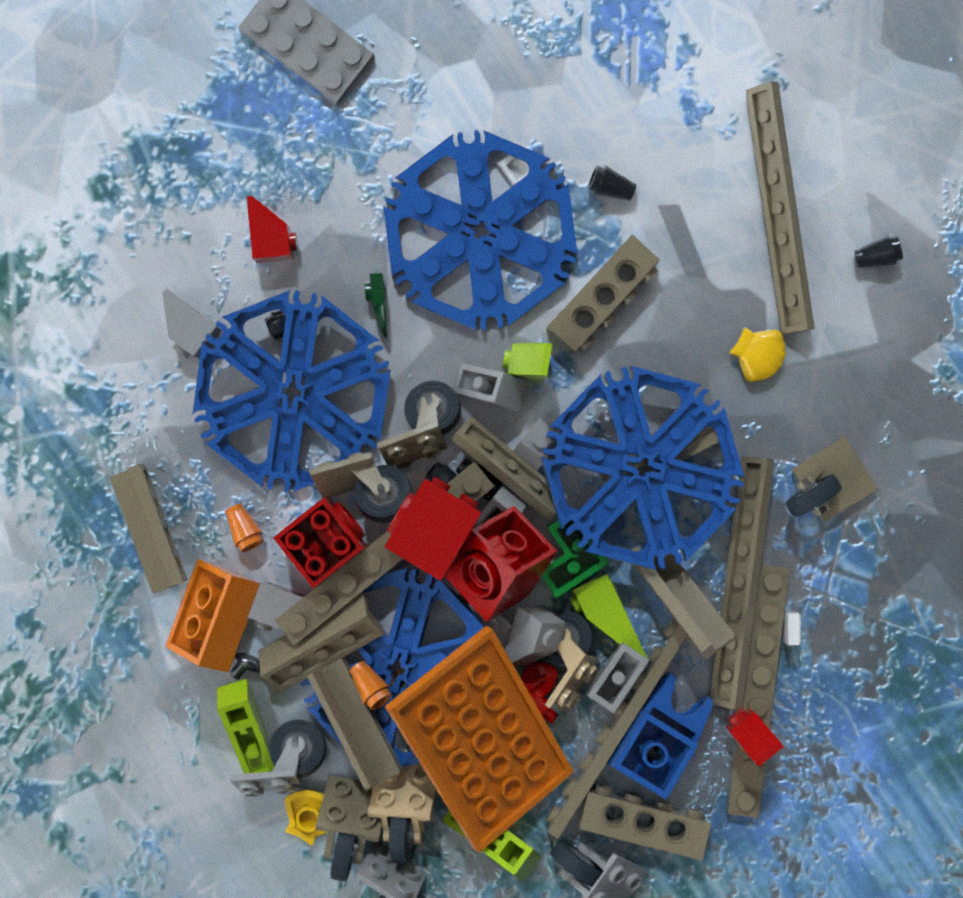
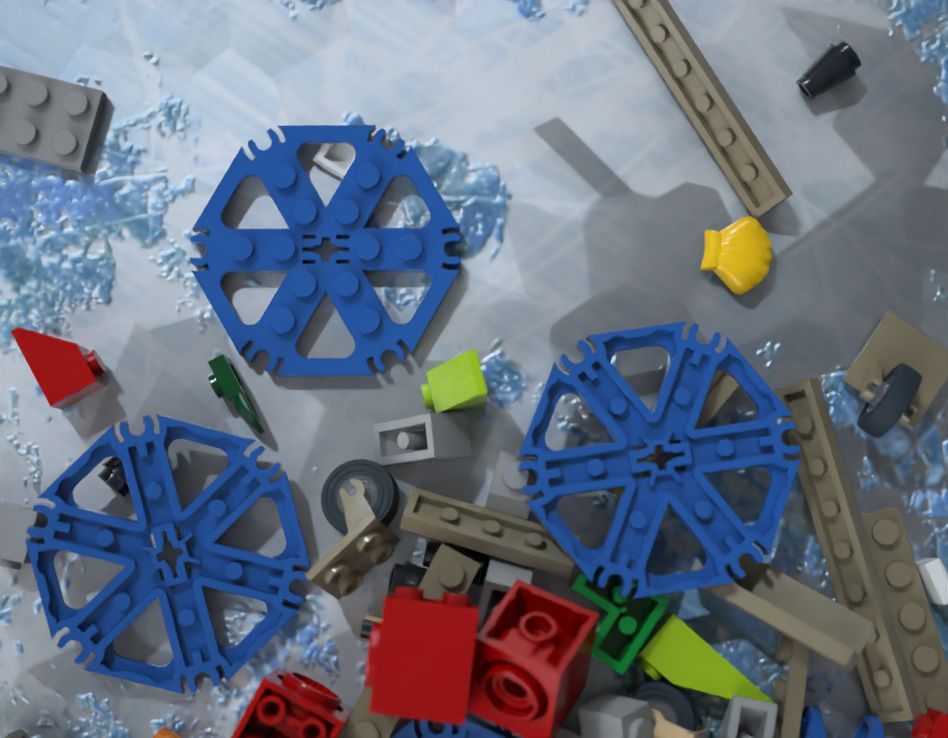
camera: 25 degrees left, 5 degrees down
plate [309,452,413,523] -> none
dark tan brick [546,234,660,355] -> none
black cone [588,165,637,201] -> none

